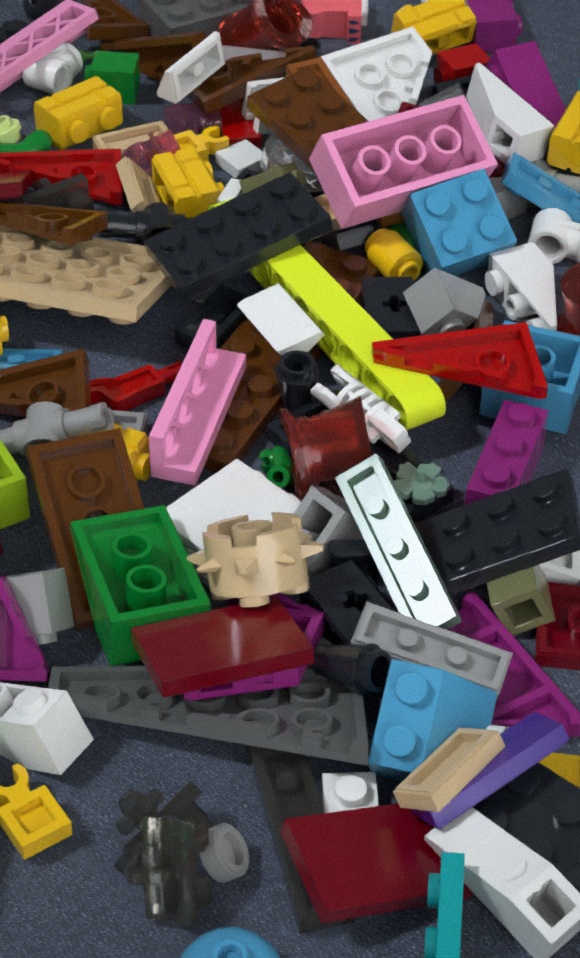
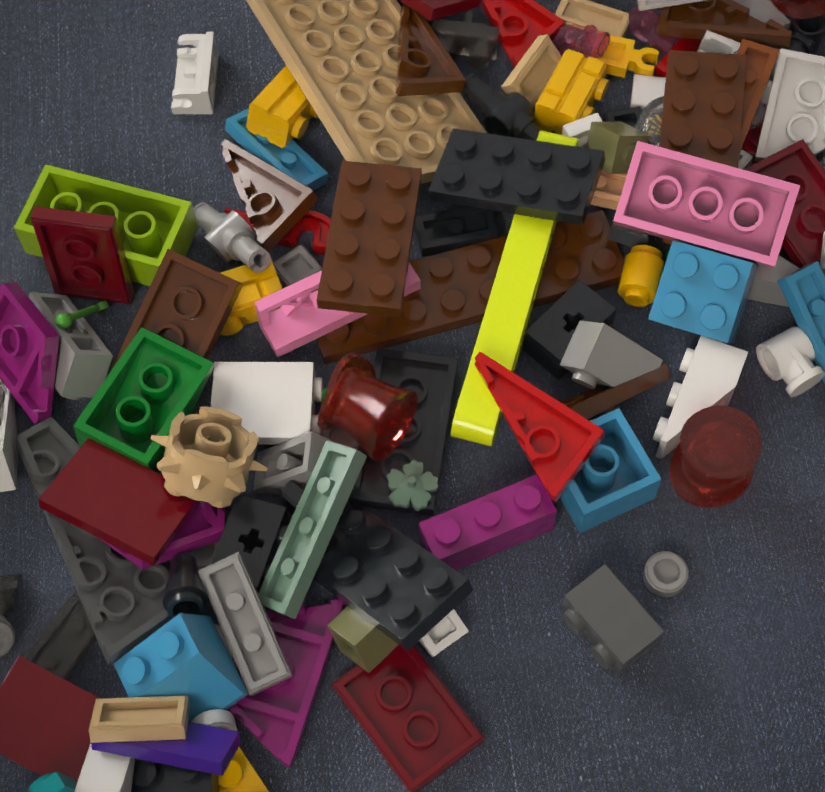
camera: 50 degrees right, 20 degrees up
white slope [237,283,325,356] -> none
black cone [275,350,320,414] -> none
white hinge [310,364,411,453] -> none
white plate [322,772,379,813] -> none
none -> reddish brown plate [316,161,422,317]

